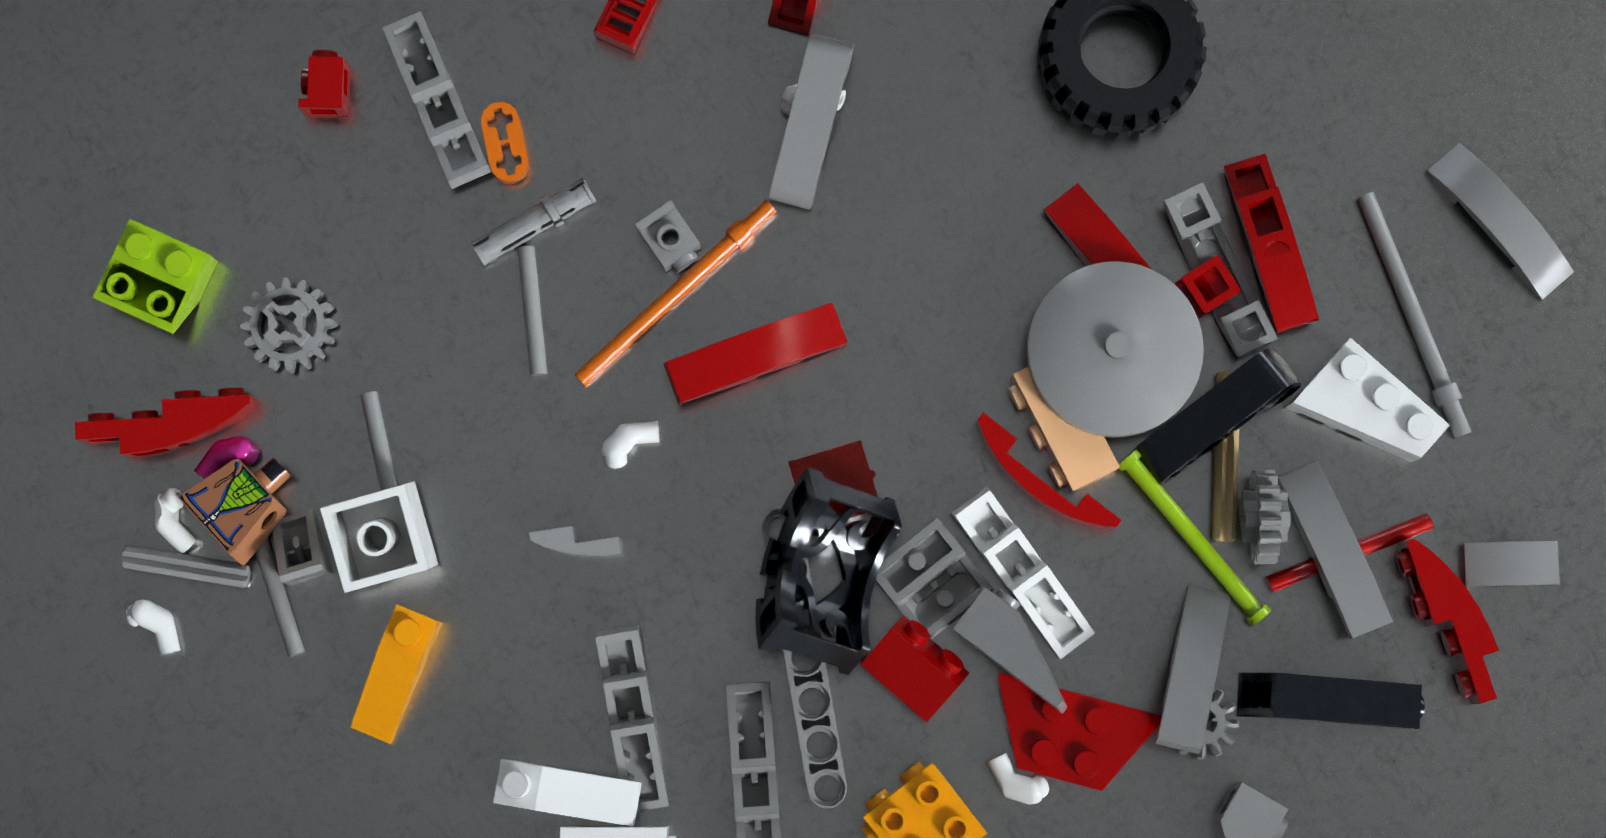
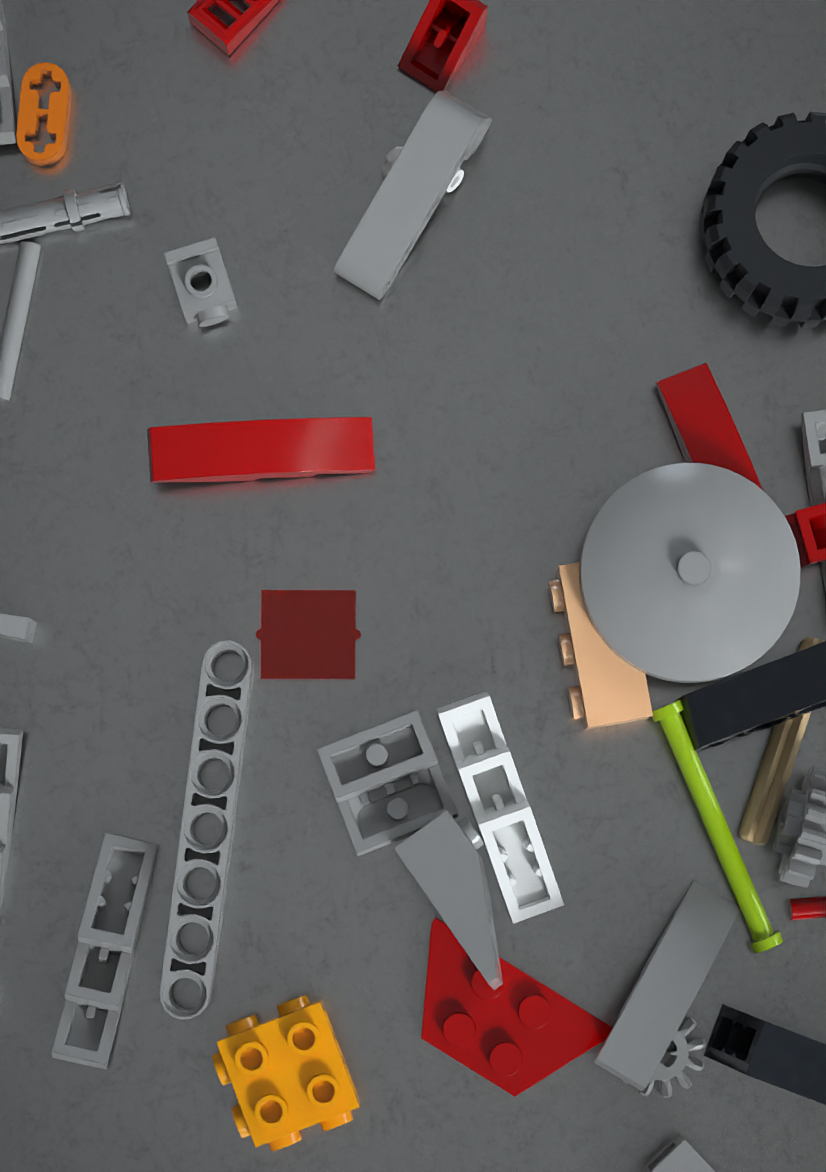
camera: 15 degrees right, 0 degrees up
orange bar [574,199,777,387] -> none
white arm [601,421,660,469] -> none
black fence [755,467,902,675] -> none
red brick [860,615,969,723] -> none
red slope [975,412,1122,530] -> none
white arm [987,753,1049,805] -> none

